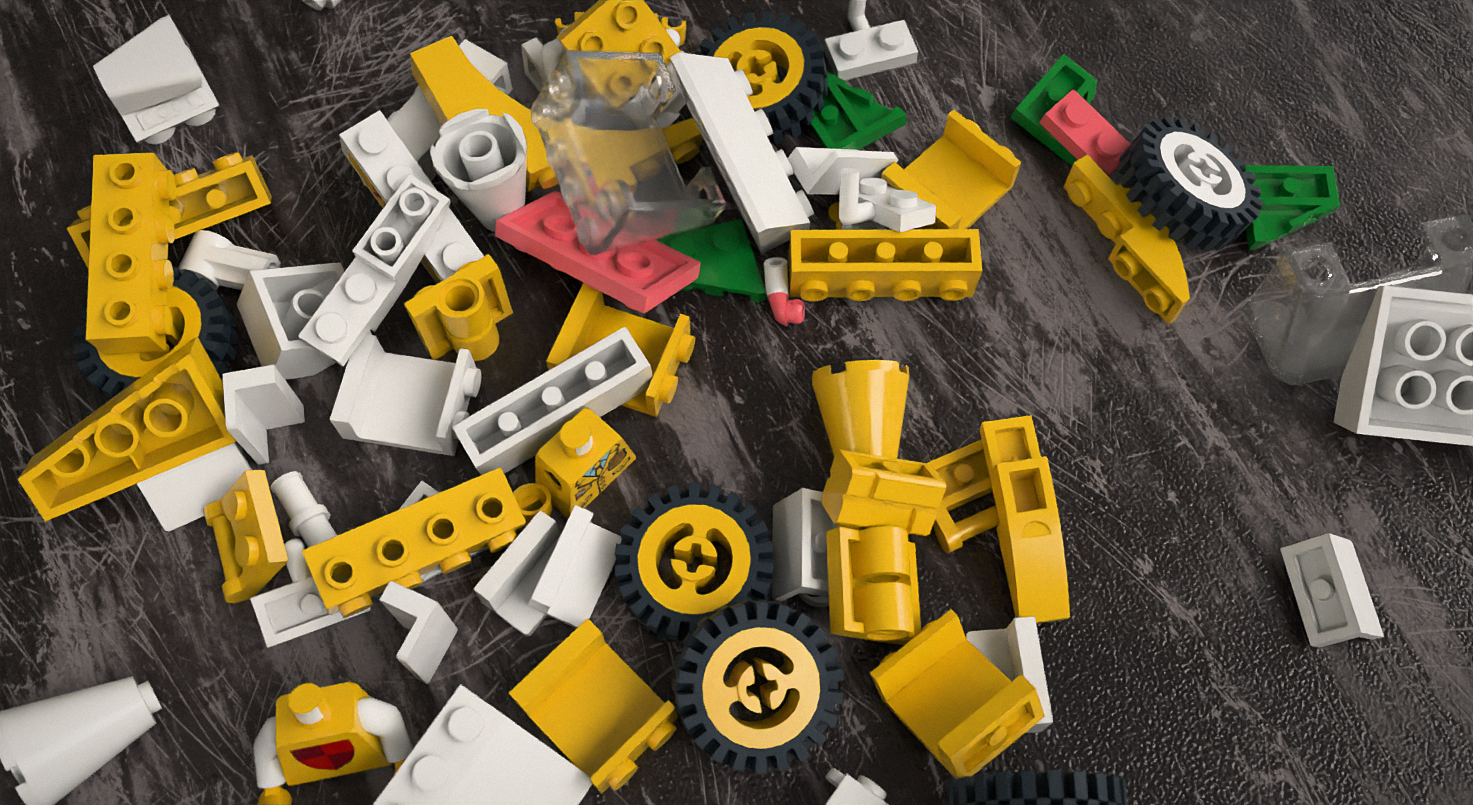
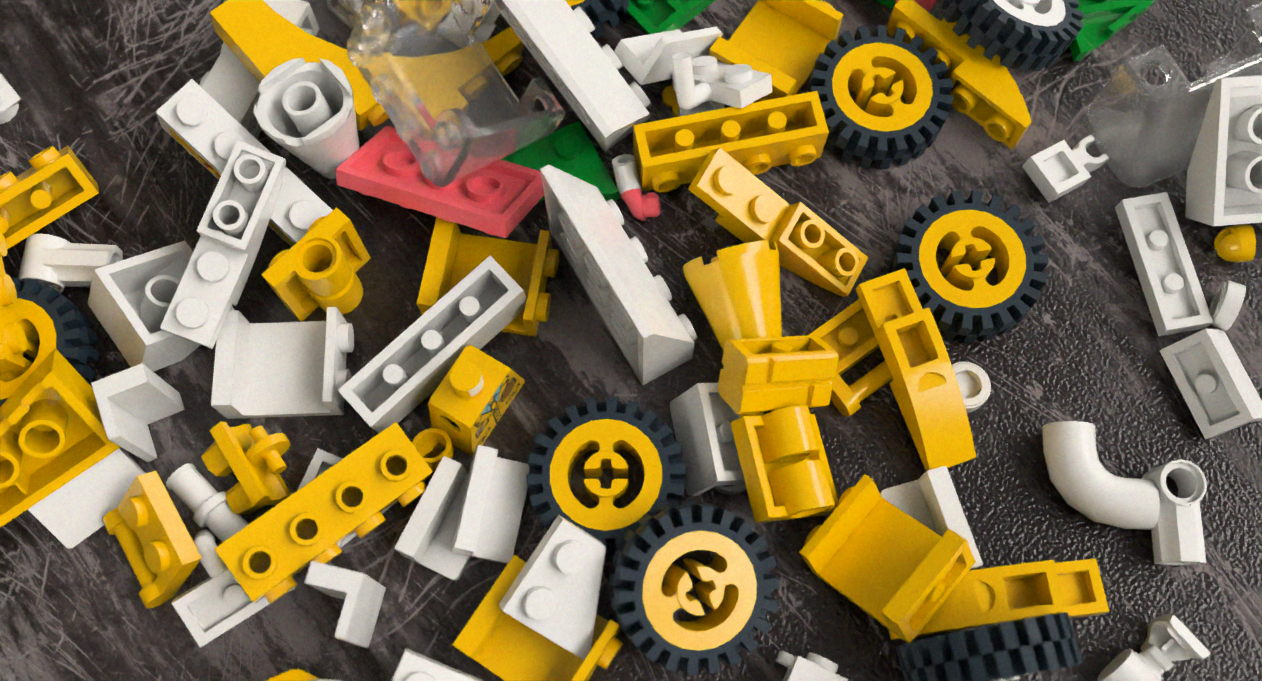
camera: 10 degrees left, 5 degrees up
none -> yellow hips [201,421,292,514]
none -> white wing [499,515,606,660]
none -> white slope [540,165,697,386]
none -> yellow slope [688,147,868,297]
none -> wheel [807,25,953,170]
none -> wheel [889,190,1049,343]
none -> yellow slope [889,559,1109,640]
none -> white tile [952,362,991,413]
none -> white plate [1022,135,1109,203]
none -> white cylinder [1042,421,1160,530]
none -> white plate [1115,192,1213,336]
none -> white piece [1141,459,1207,566]
none -> white tile [1209,280,1246,331]
none -> yellow hinge [1214,224,1256,263]

